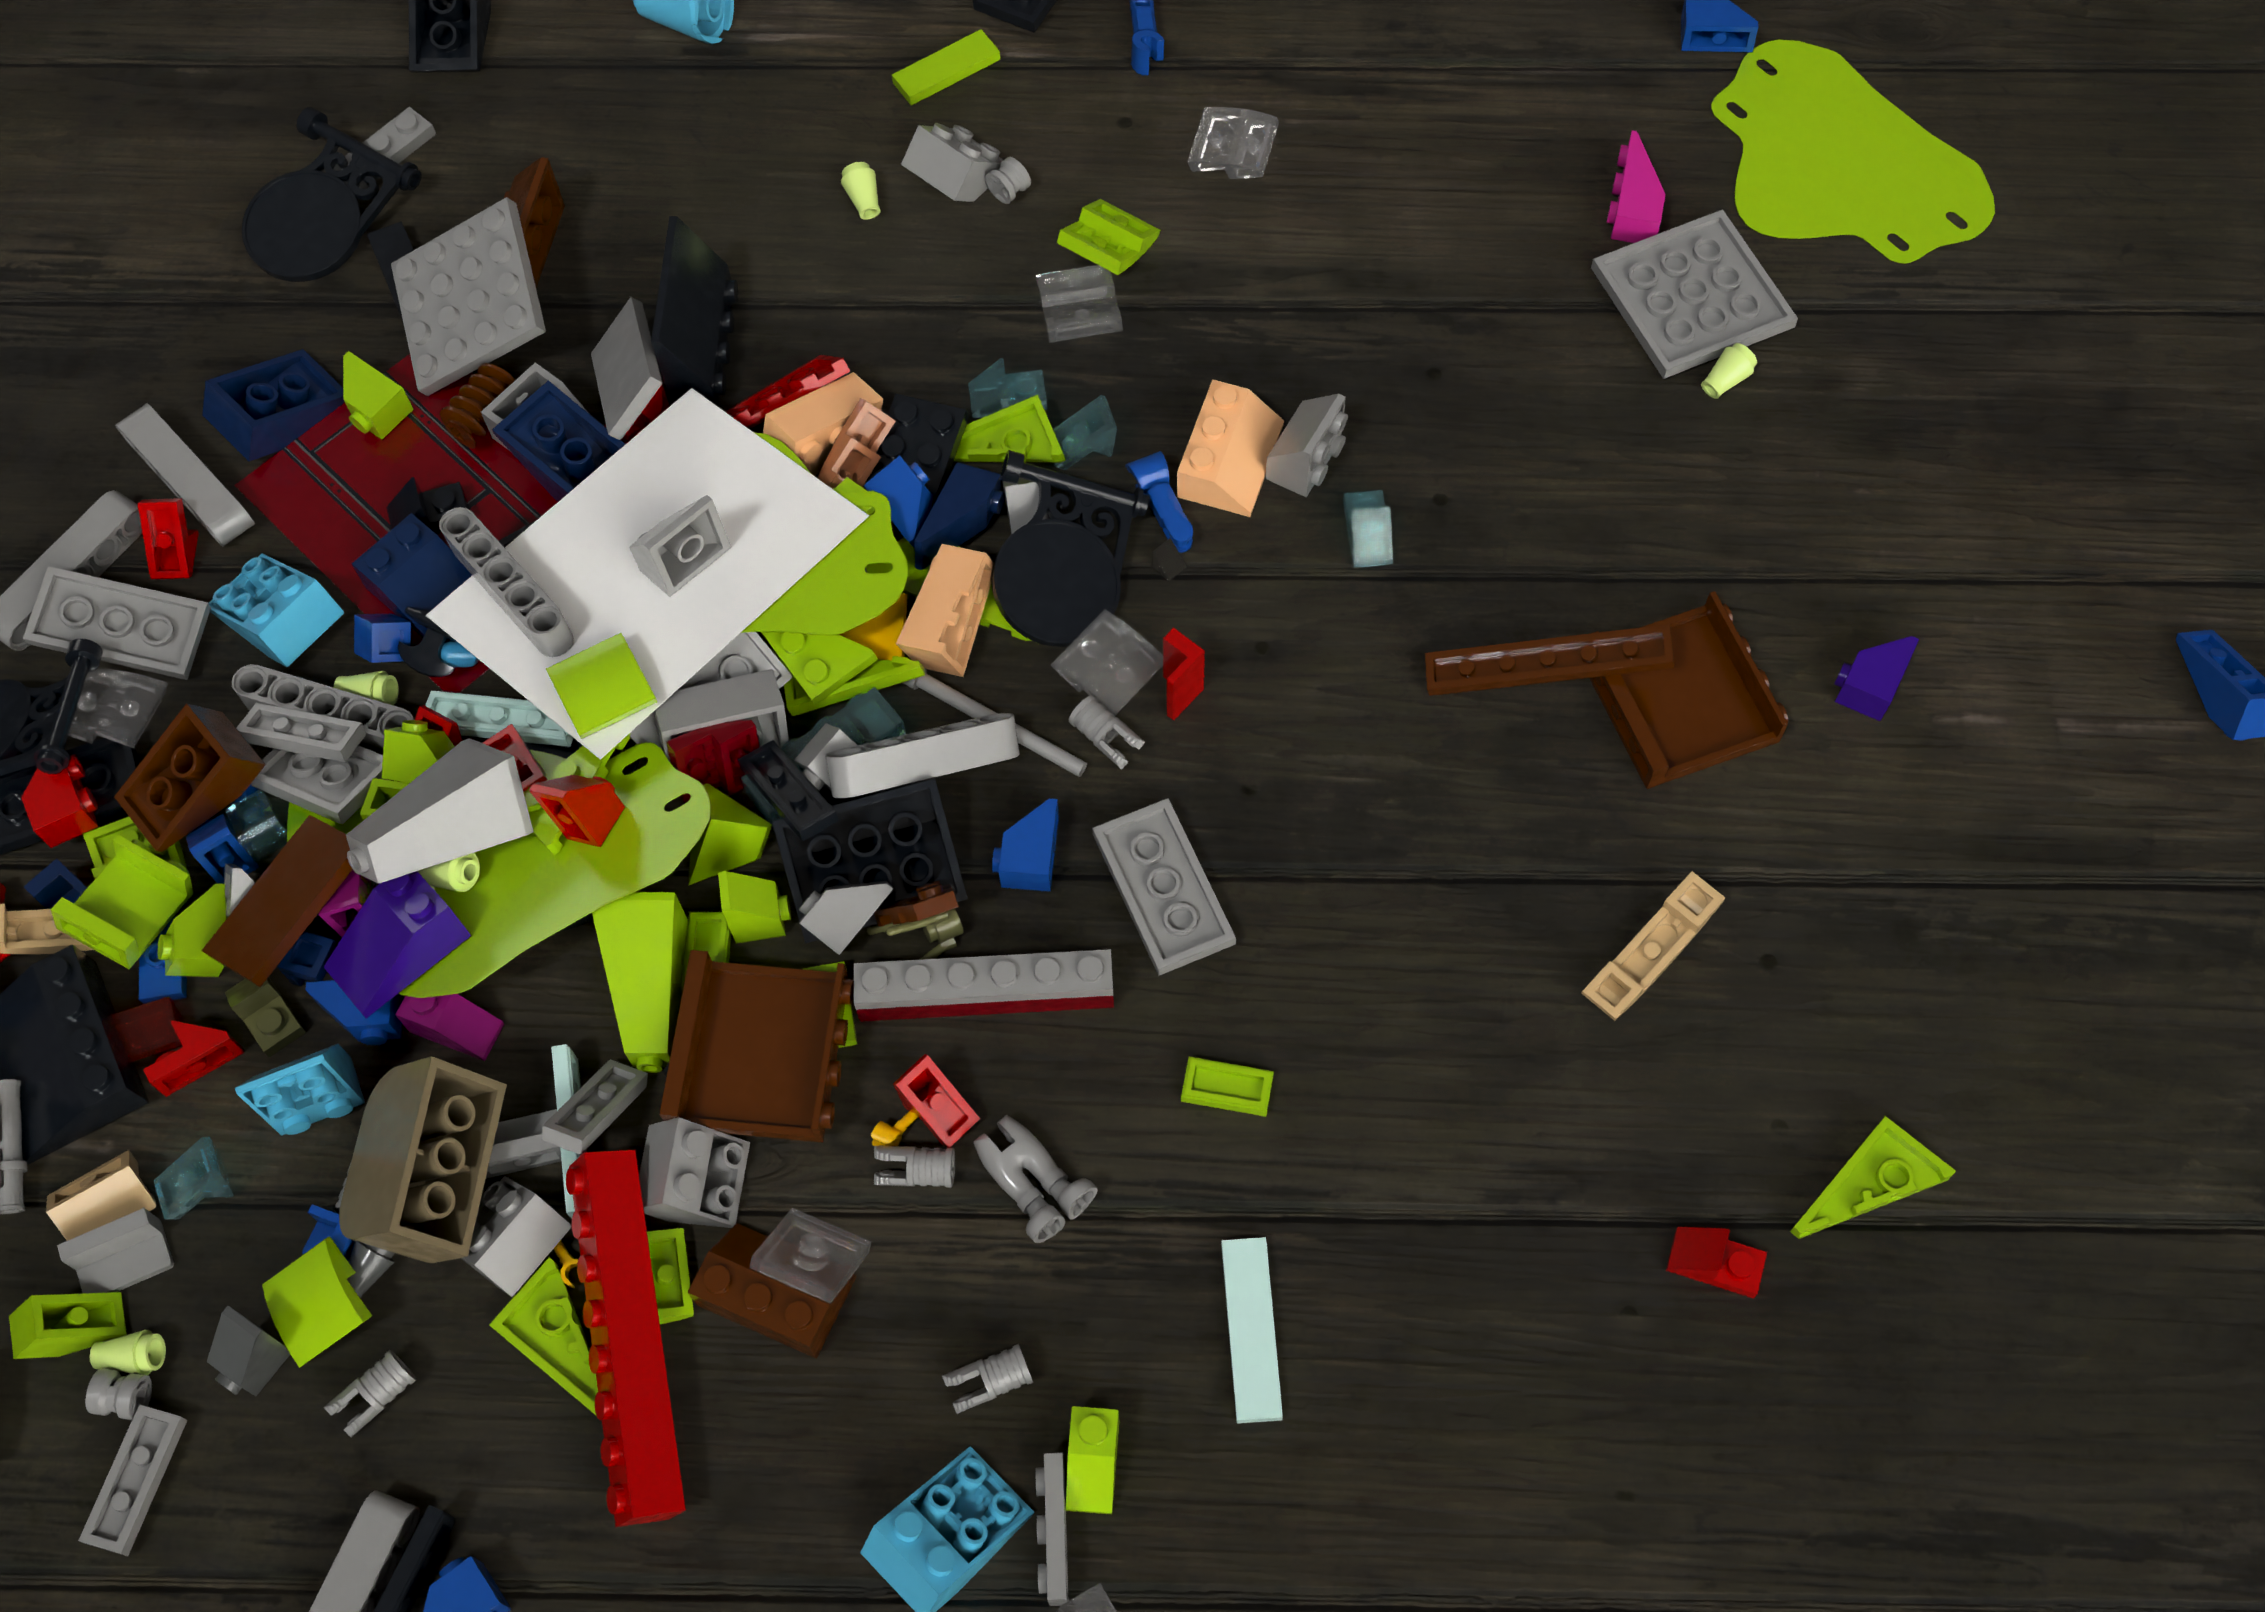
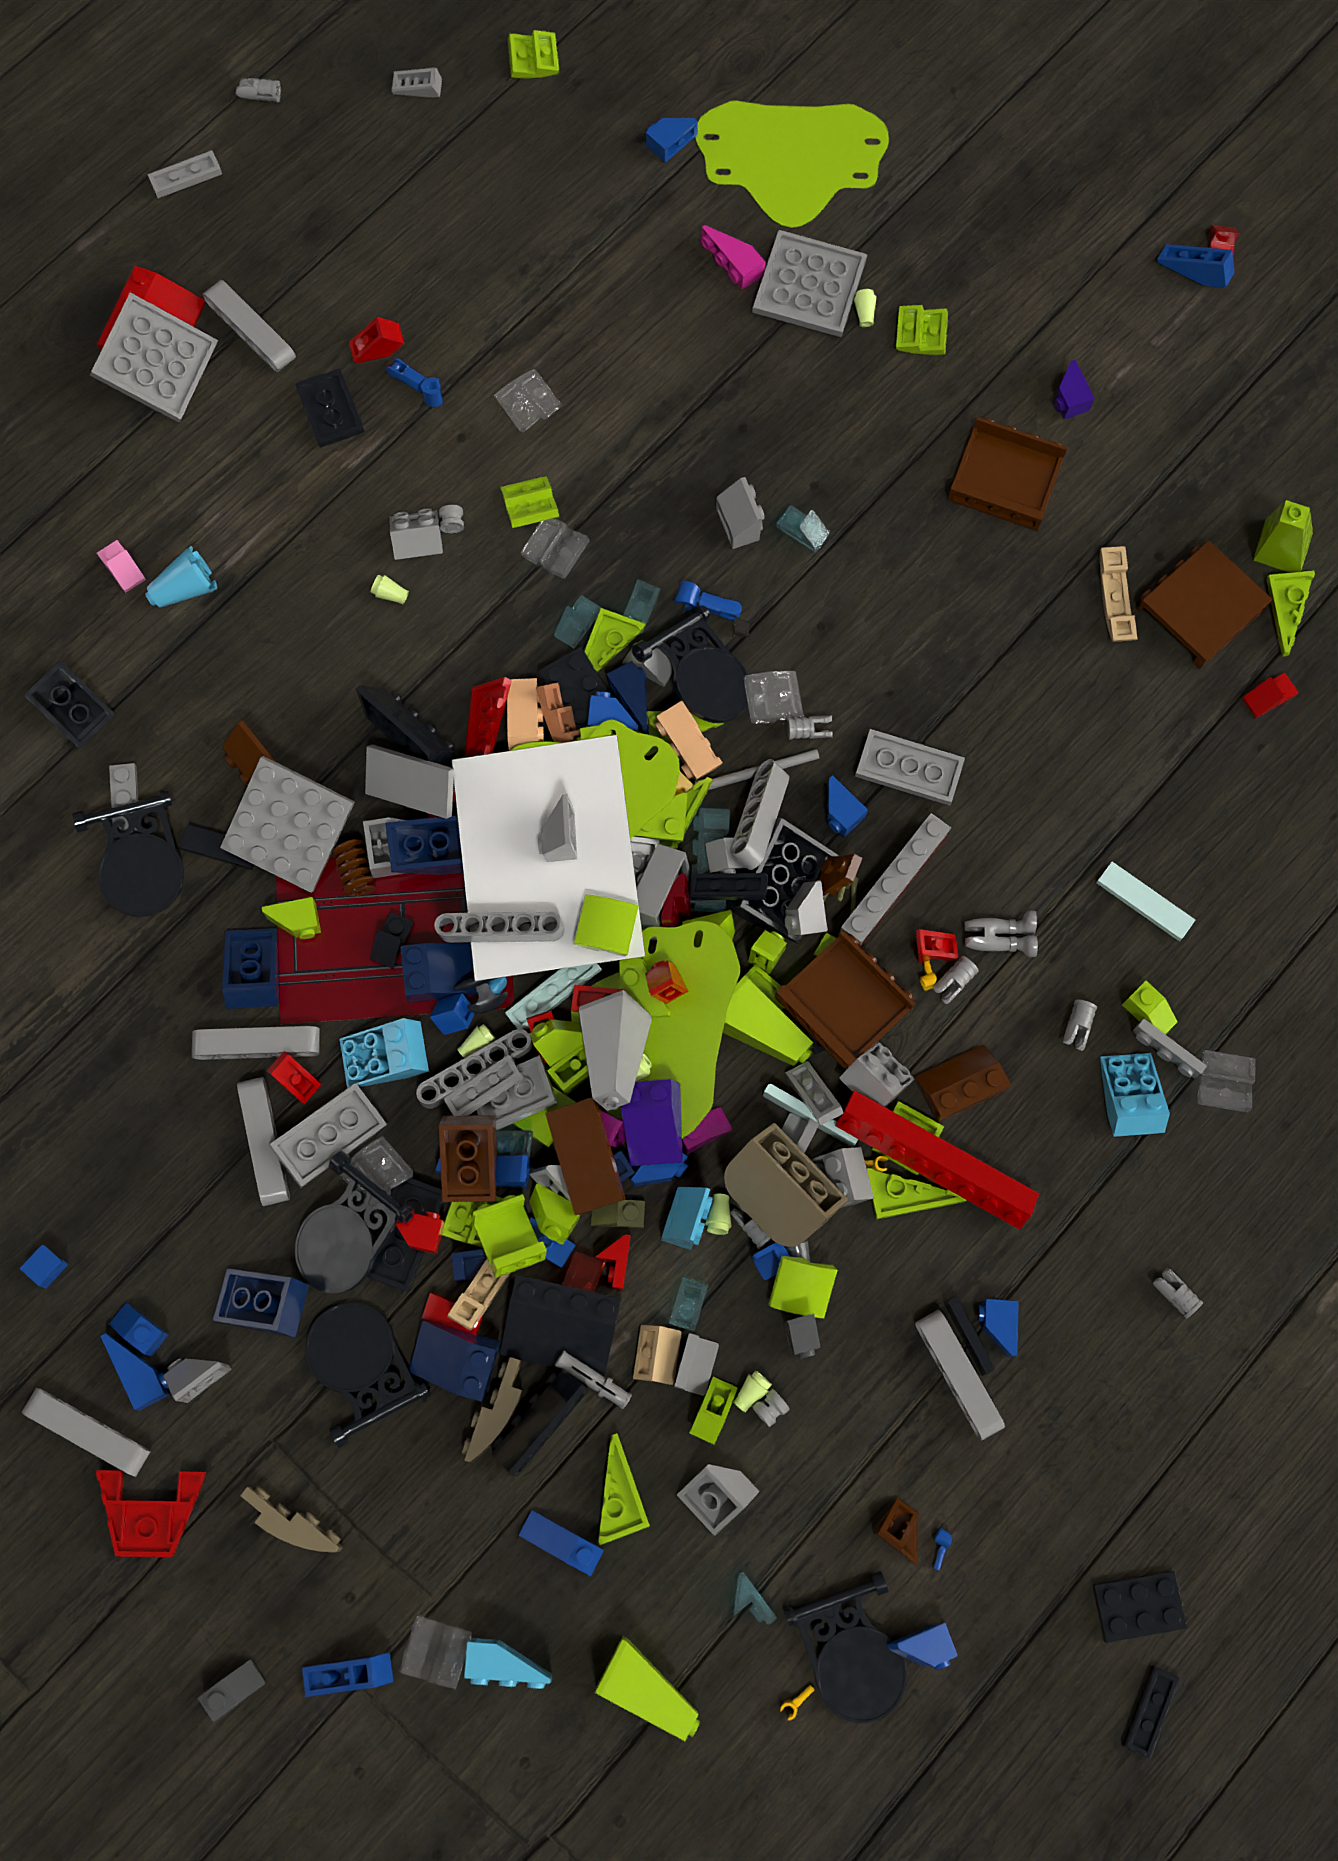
camera: 55 degrees left, 10 degrees up
light grey plate [78,1404,188,1556] -> none
light grey hinge [323,1350,417,1438] -> none
clear plate [749,1208,871,1303] -> none
lime tile [892,29,1001,106] -> none
red panel [1163,627,1205,720] -> none
light nougat slope [1177,379,1284,517] -> none
lime tile [1181,1056,1274,1117] -> none
reddish brown plate [1425,624,1675,696] -> none
none -> yellowish green cone [705,1194,732,1235]
none -> lime slope [896,305,948,355]
none -> reddish brown panel [1137,541,1273,669]
none -> lime slope [1253,500,1313,573]

